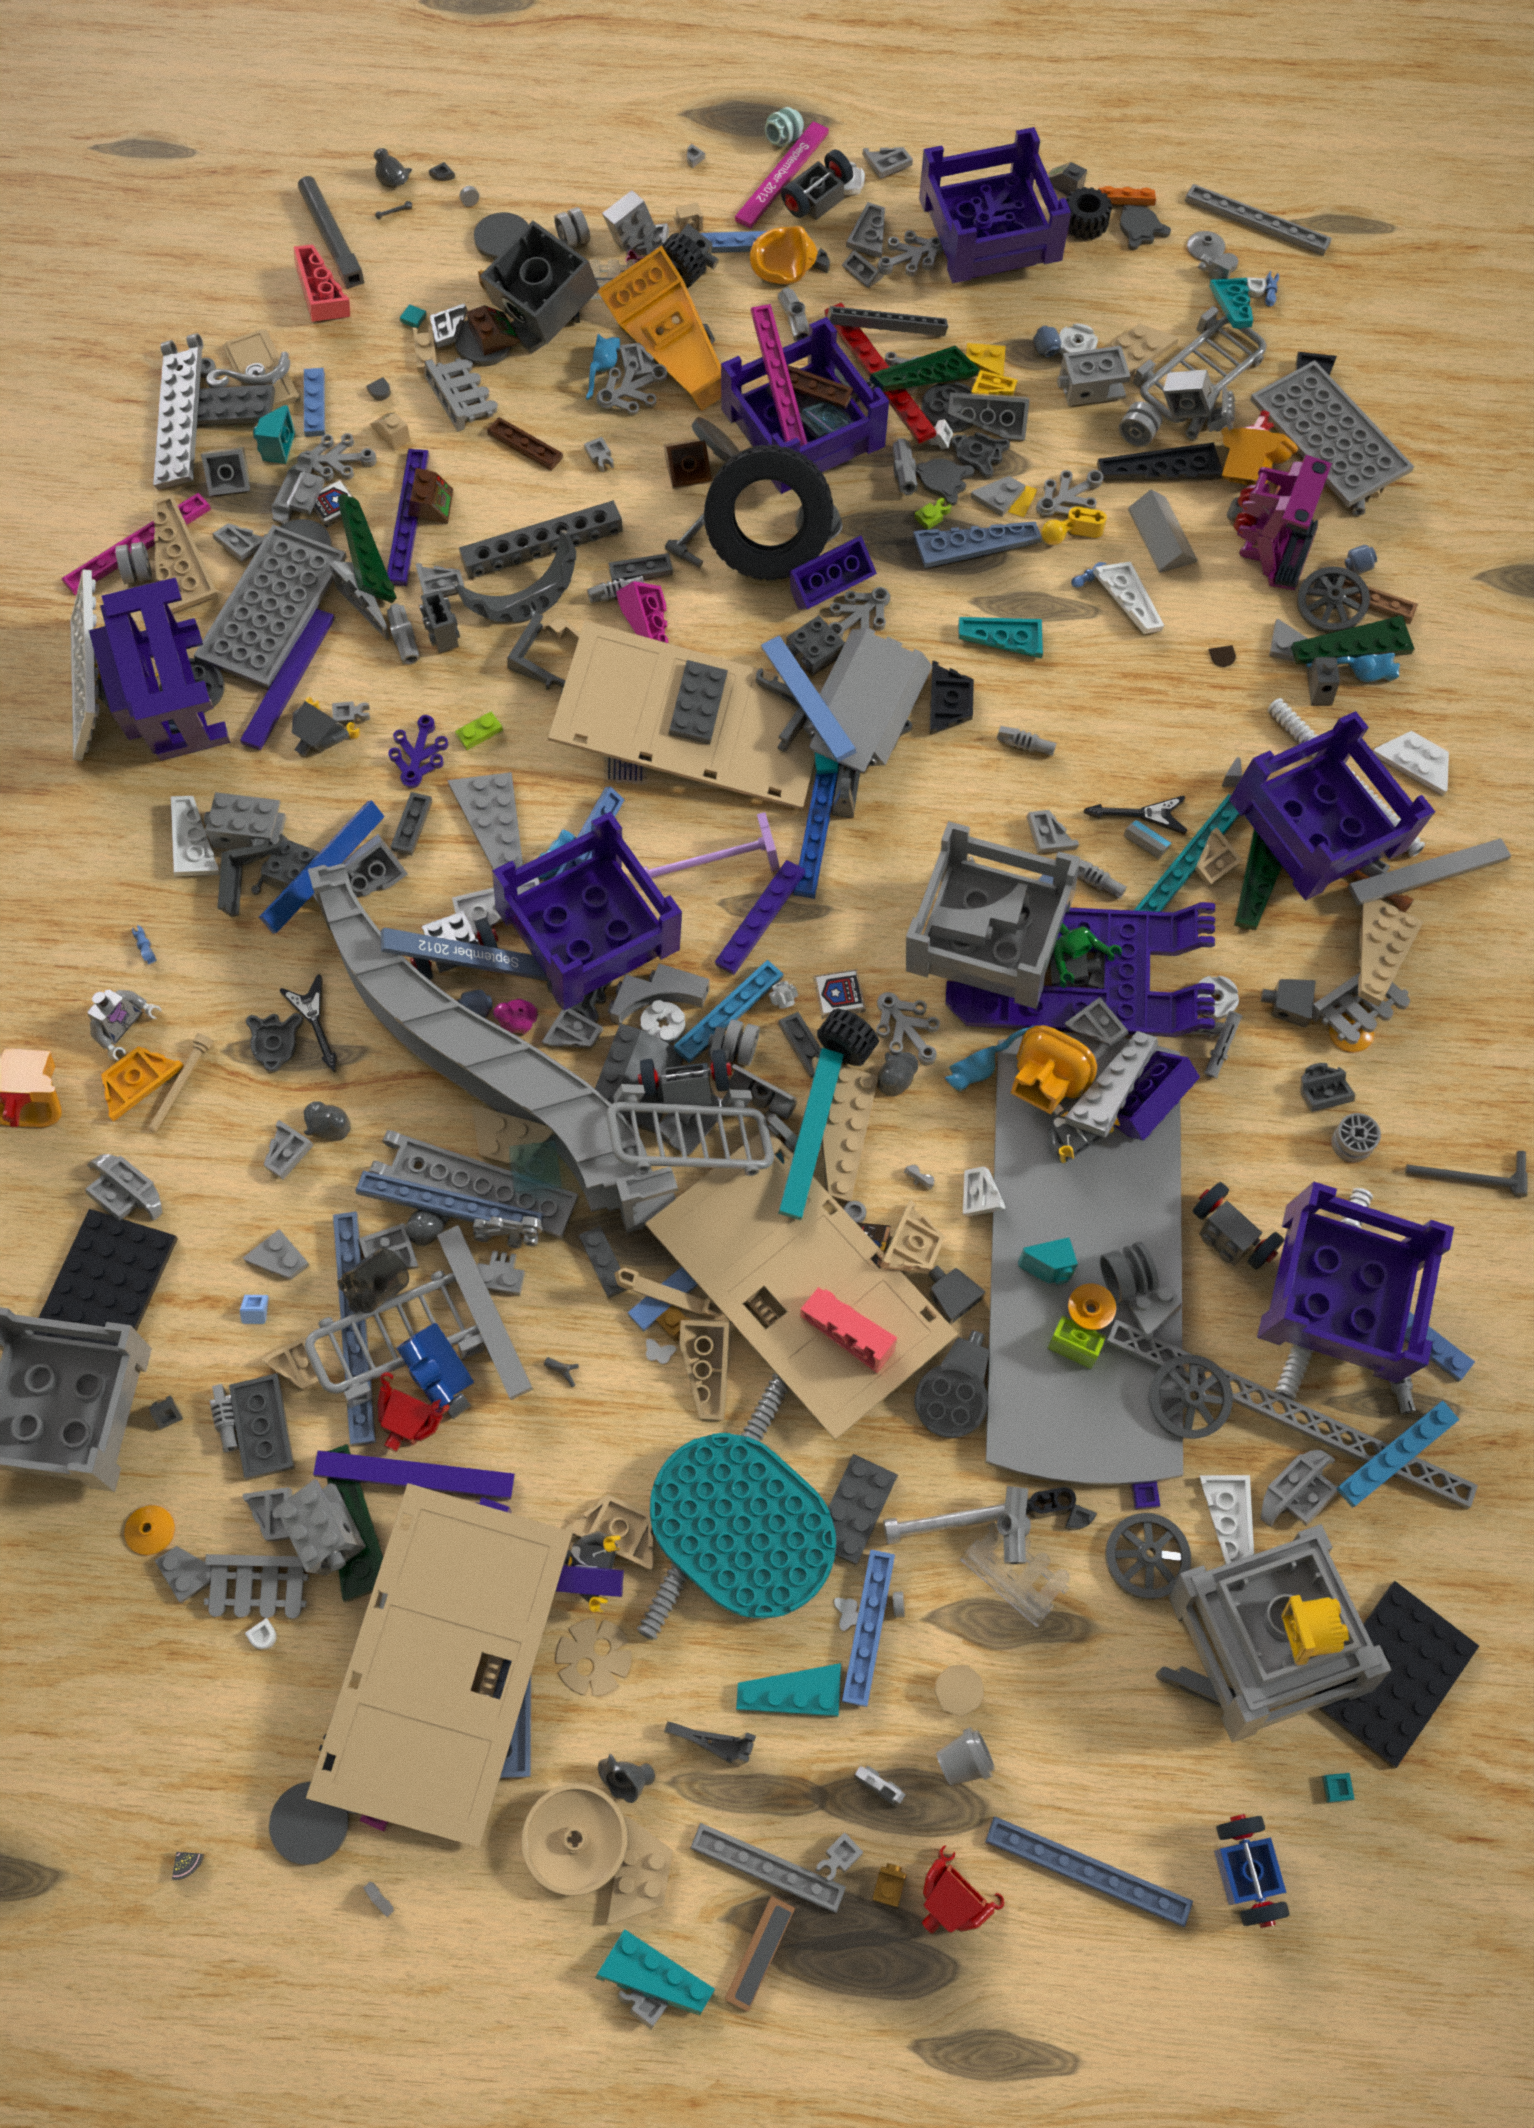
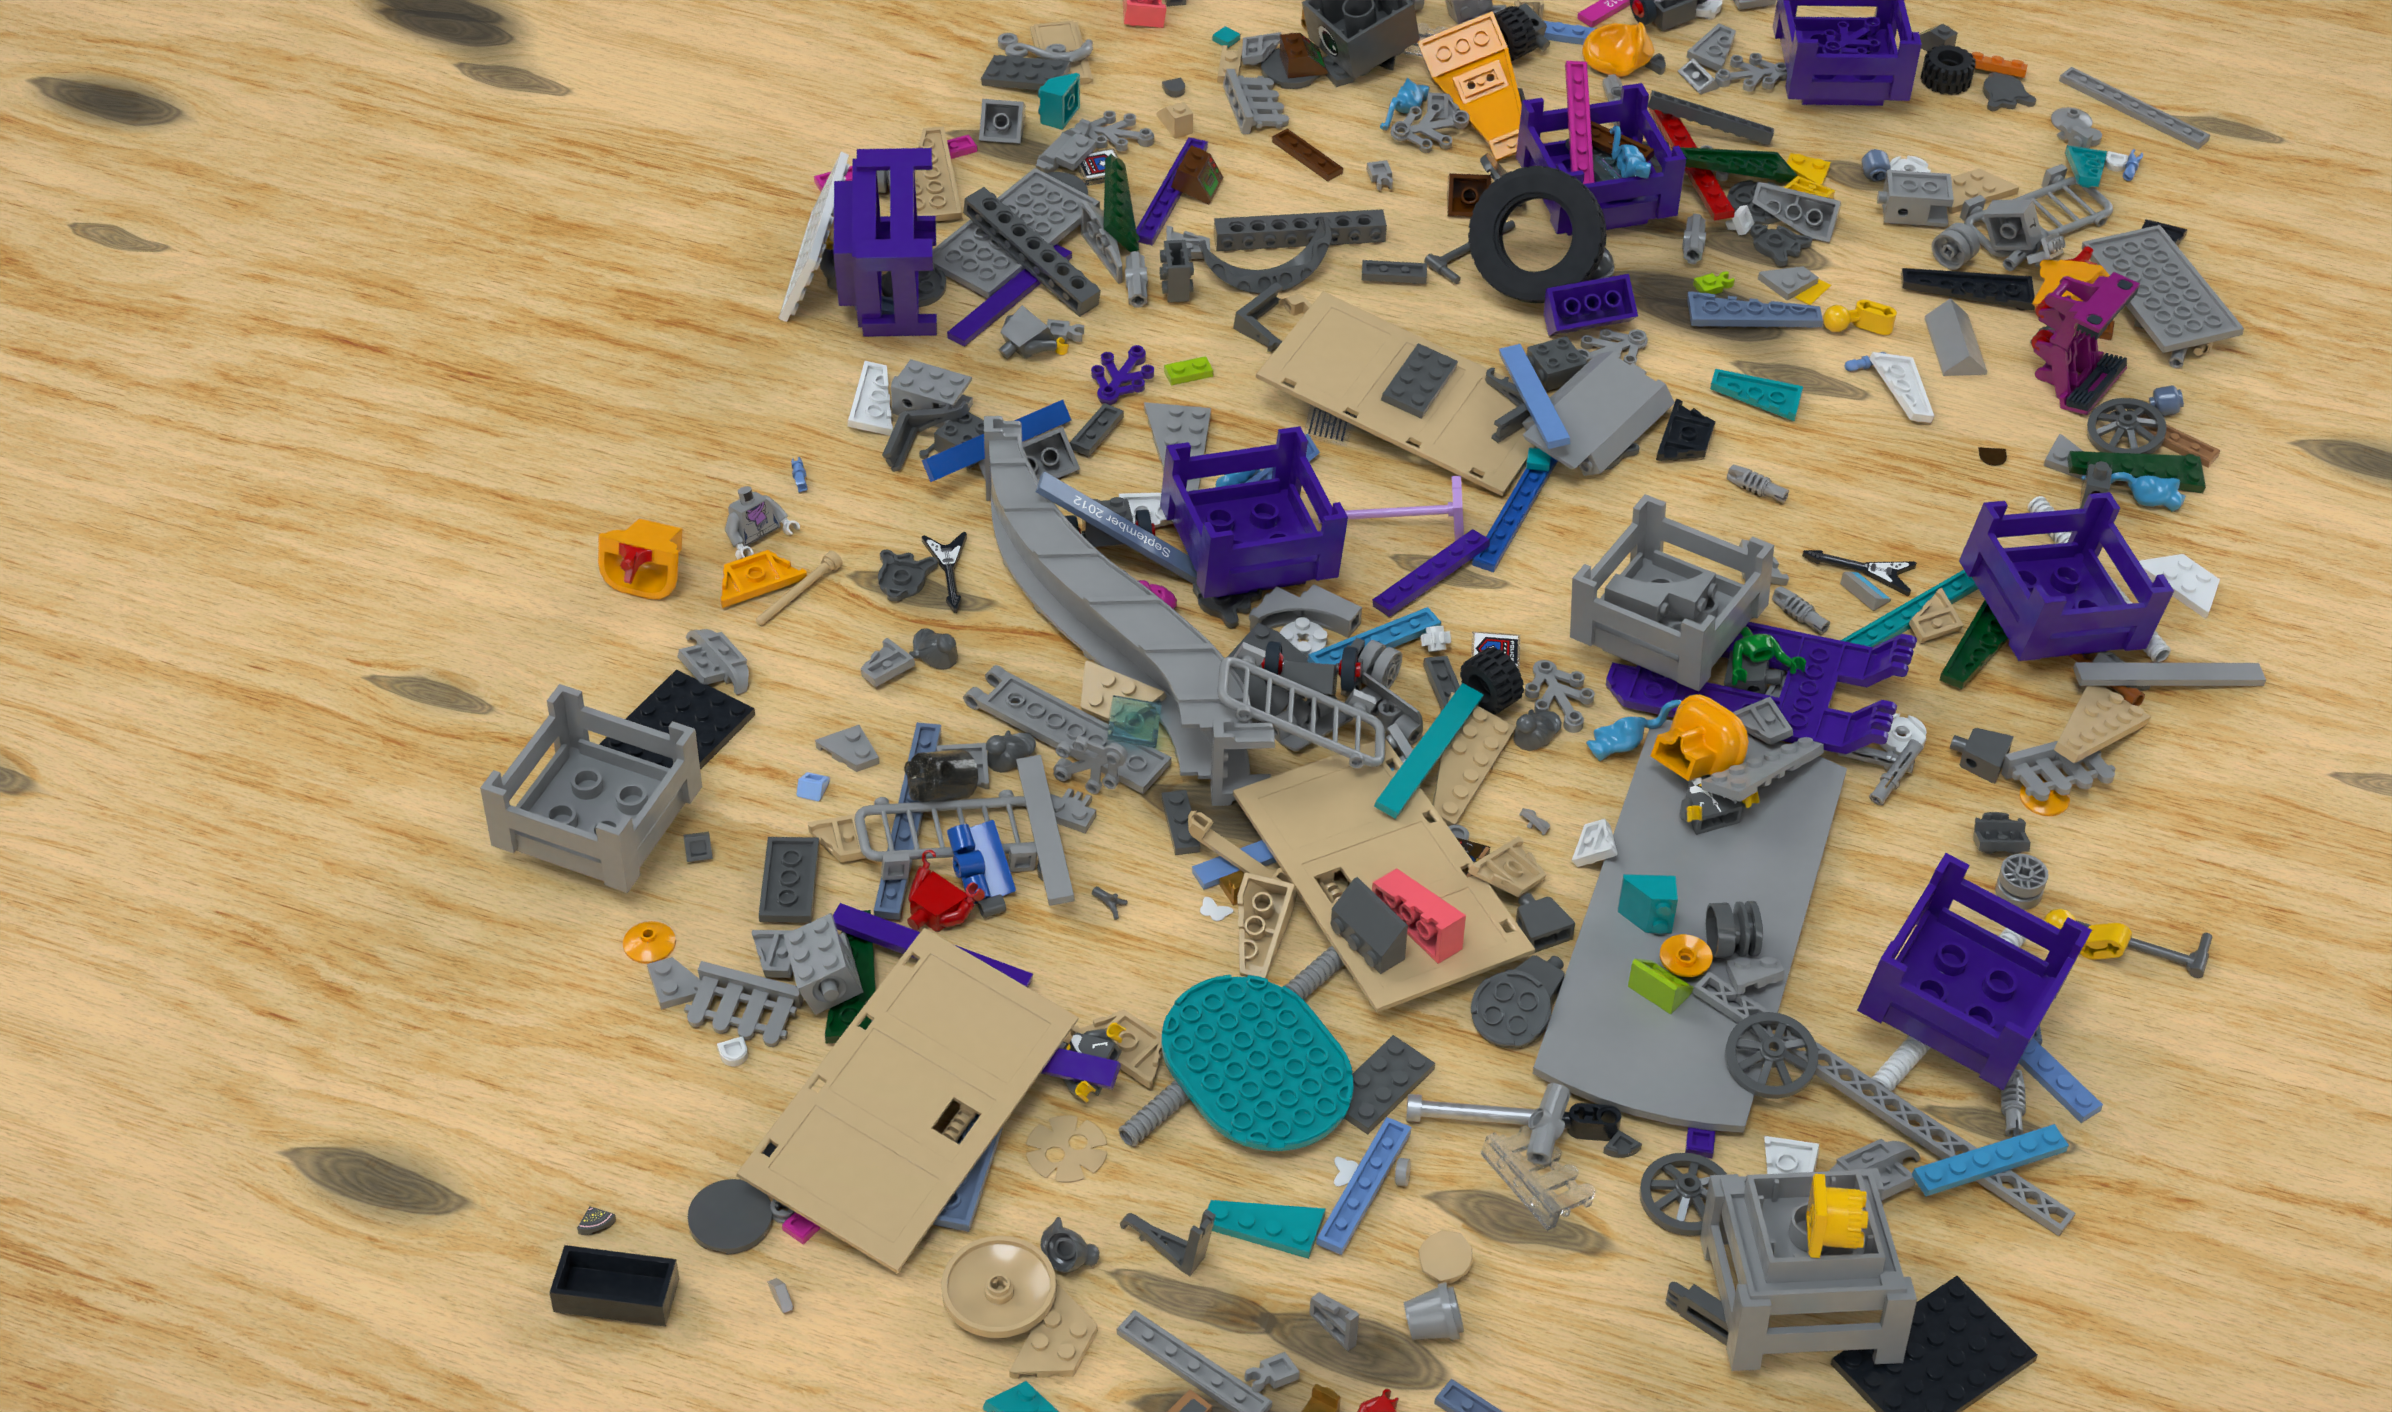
camera: 15 degrees right, 20 degrees down
light grey hinge [153,333,204,490] -> none
light grey hinge [210,1384,239,1452] -> none
light grey wing [213,523,267,562] -> none
medium blue plate [304,368,325,437] -> none
sand blue tile [355,1171,544,1236] -> none
light grey wing [542,1008,604,1048] -> none
light grey hinge [587,576,644,603] -> none
dark pink wedge [616,581,668,643] -> none
dark grey hinge [832,764,860,818] -> none
dark grey tile [916,459,974,506] -> none
light grey plant [1036,470,1103,517] -> none
dark purple slope [1114,1051,1200,1141] -> none
dark grey brick [1192,1182,1284,1270] -> none
none -> black piece [549,1245,679,1327]
none -> dark grey brick [963,187,1101,317]
none -> dark grey slope [1330,877,1408,974]
none -> dark azure animal [1610,126,1651,178]
none -> yellow beam [2044,908,2132,959]

